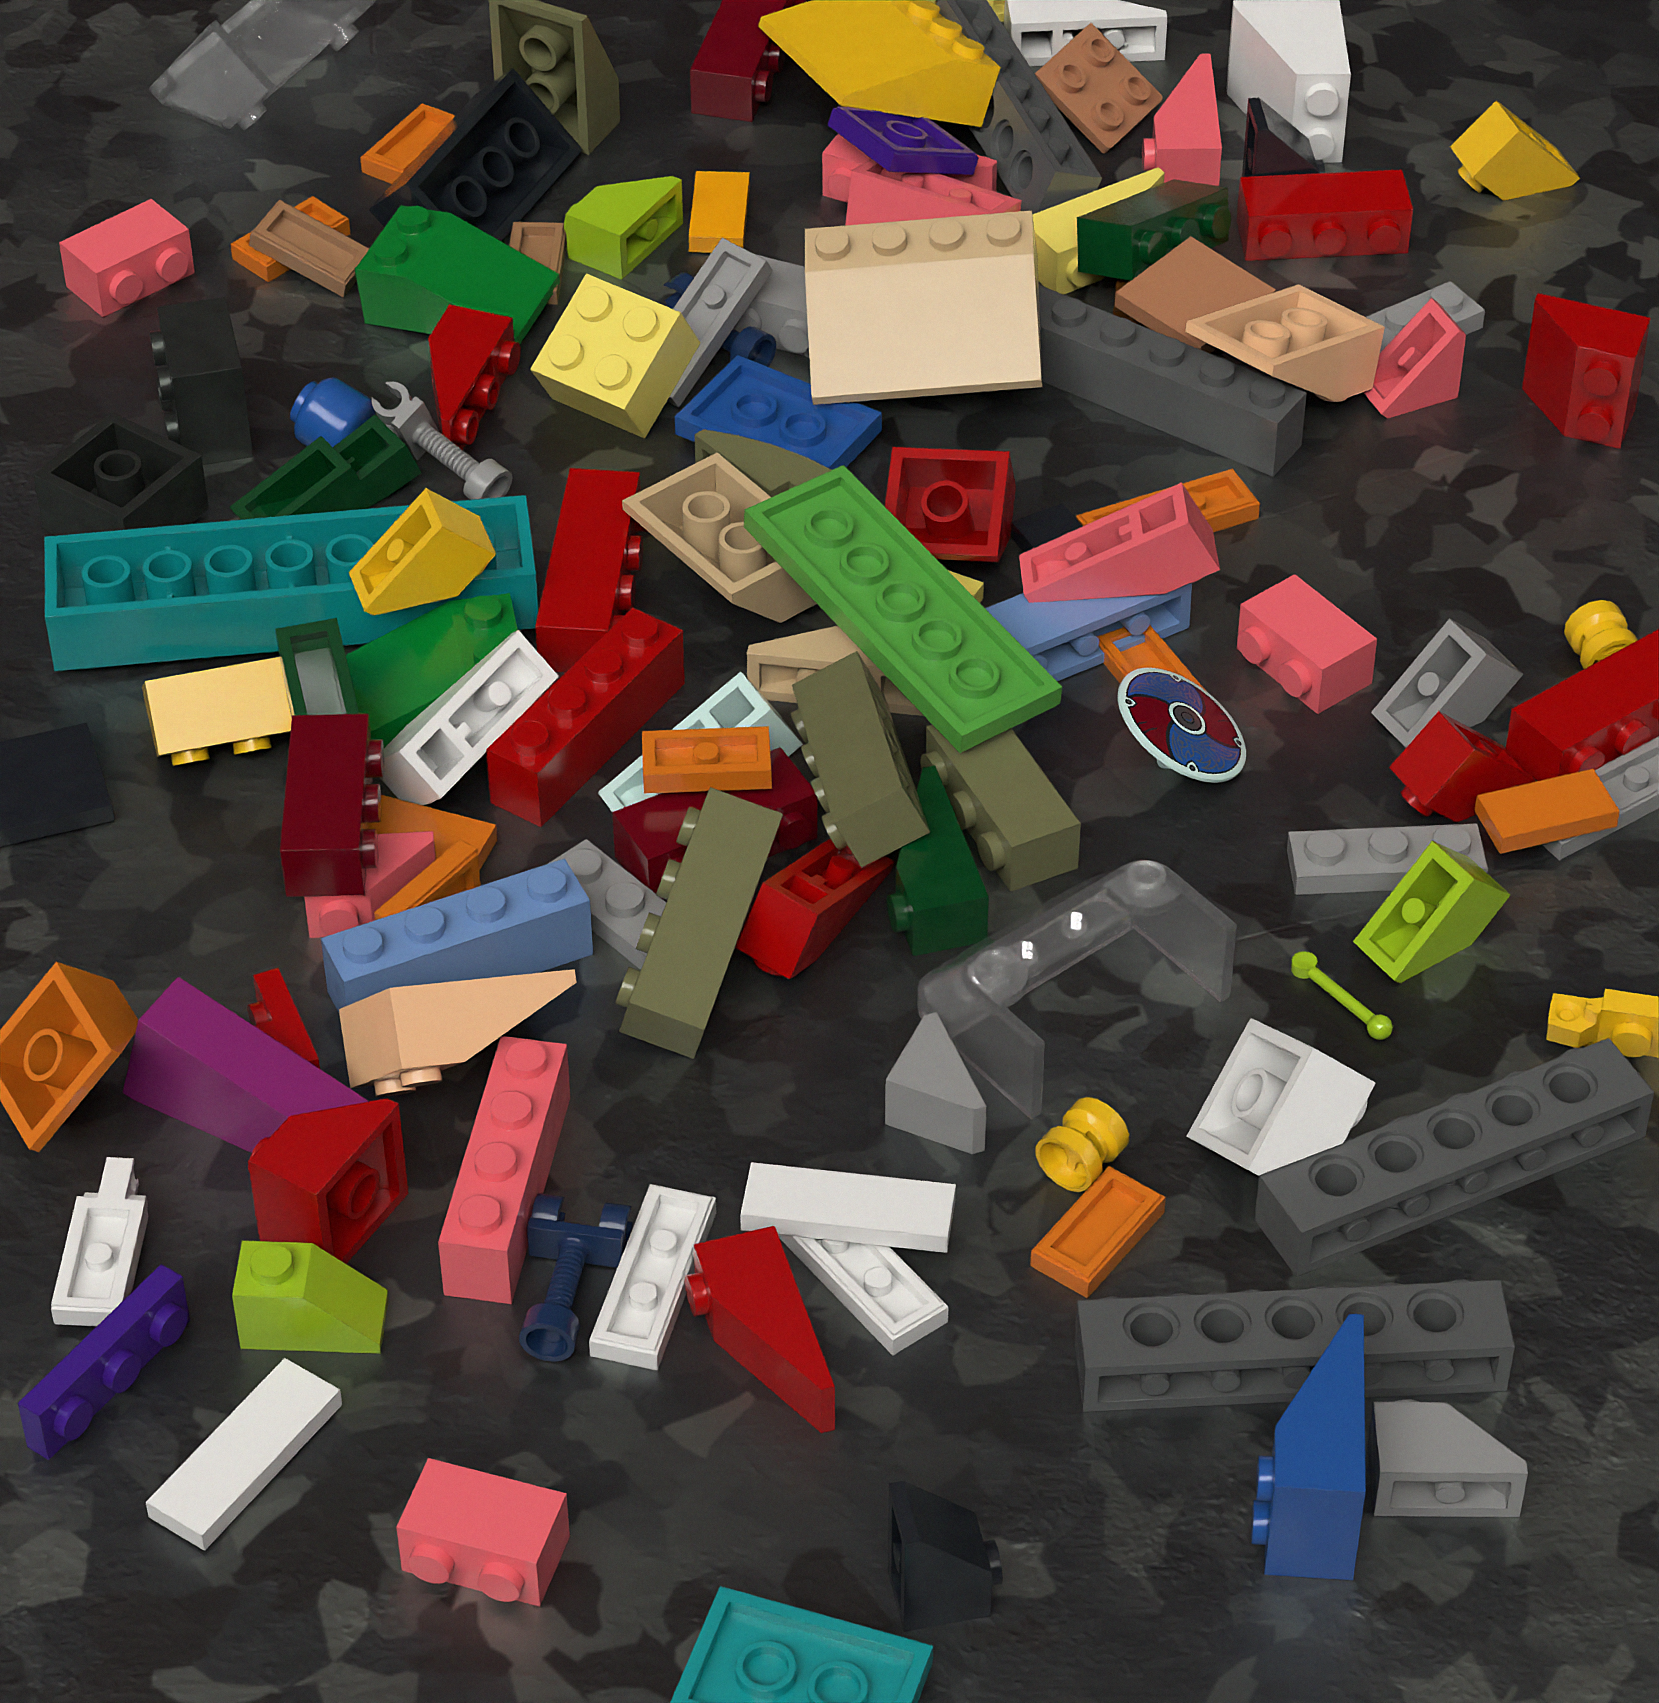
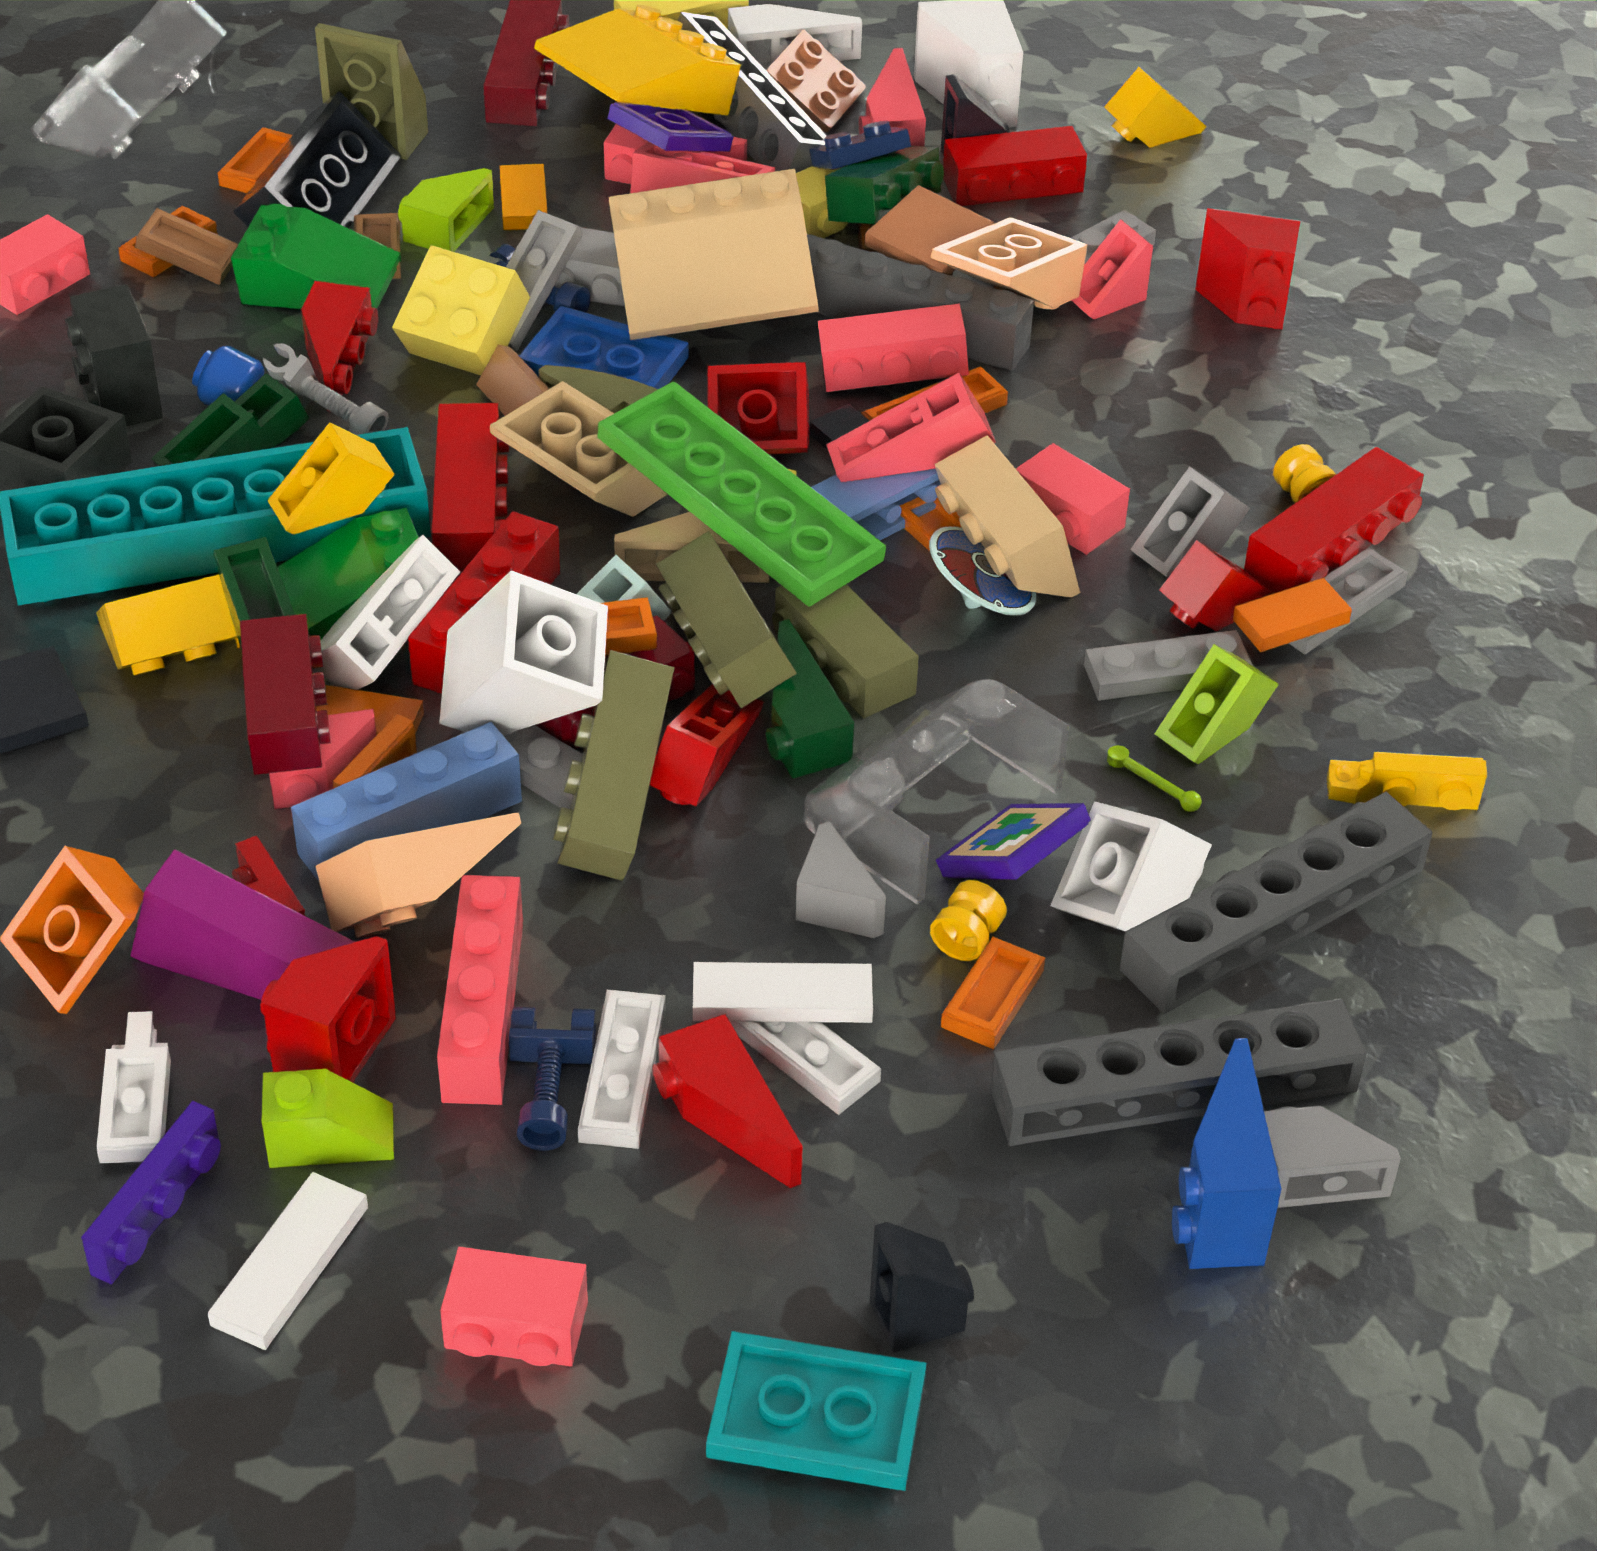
camera: 10 degrees left, 0 degrees up
none -> white slope [439,571,608,735]
none -> medium nougat tile [476,344,550,416]
none -> dark blue plate [809,121,911,170]
none -> coral brick [818,303,969,392]
none -> tan slope [935,435,1080,598]
none -> dark purple tile [936,803,1091,880]

